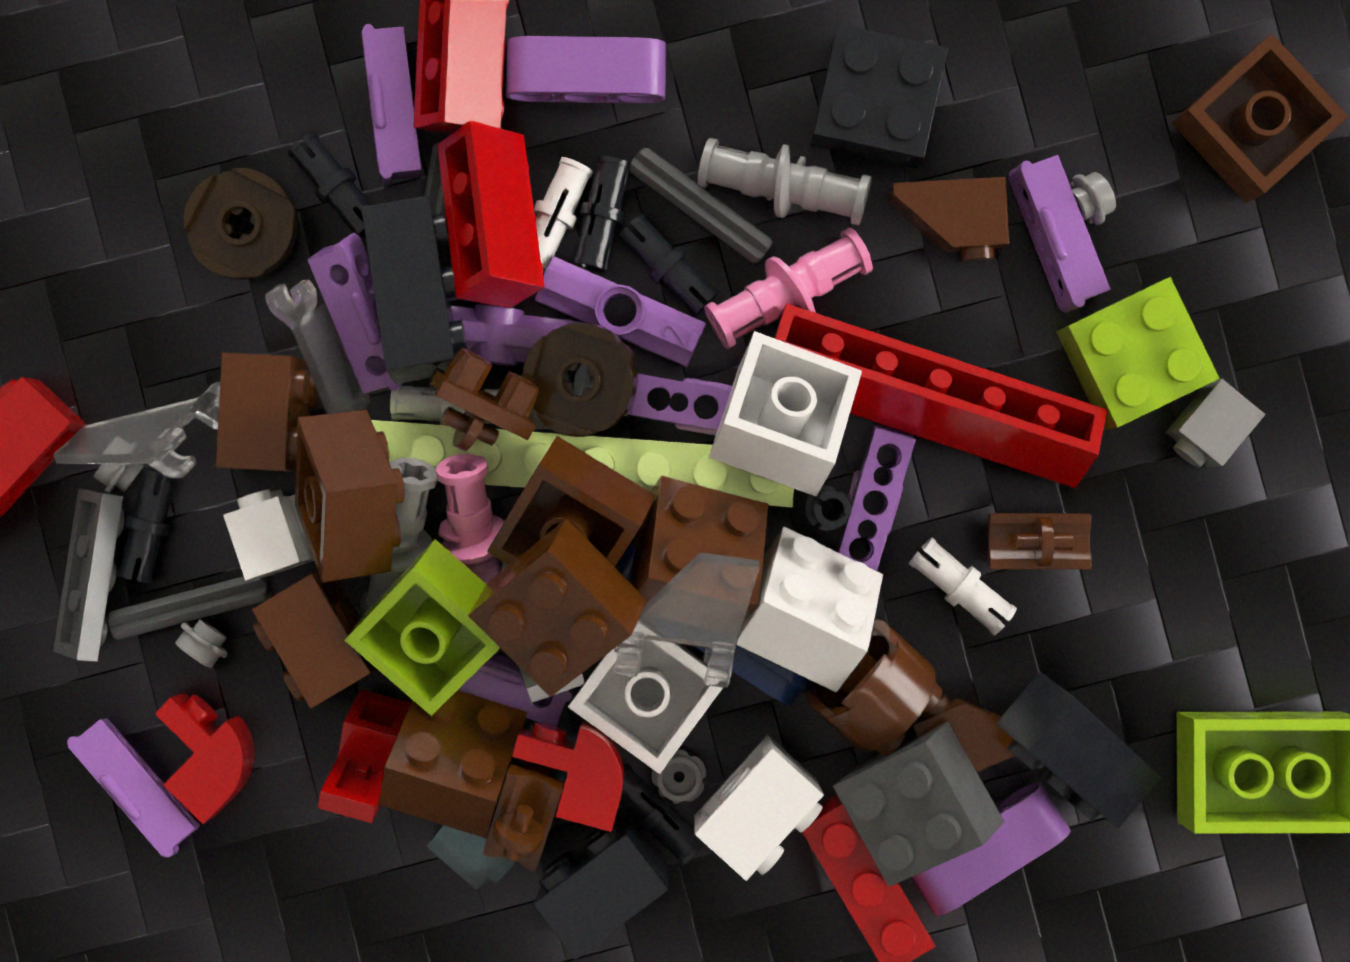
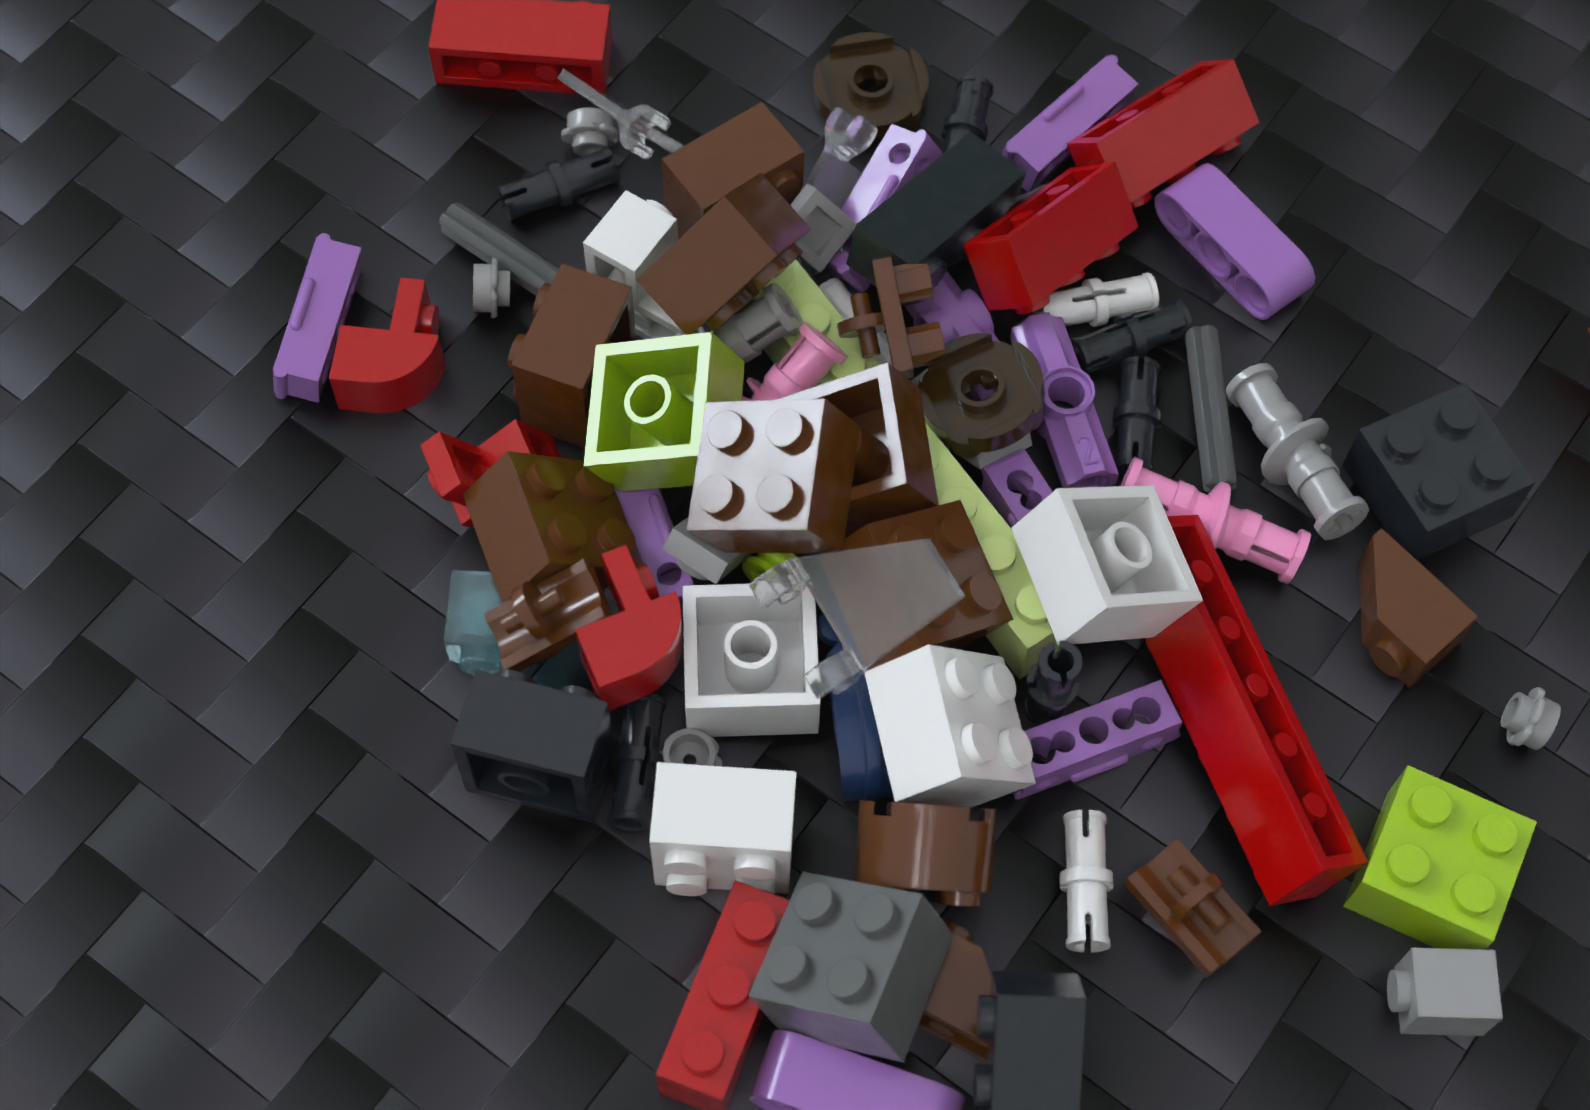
camera: 50 degrees right, 25 degrees down
dark grey plate [53,488,125,661] -> none
medium lavender piece [1008,155,1111,313] -> none
none -> light grey plate [791,184,857,273]

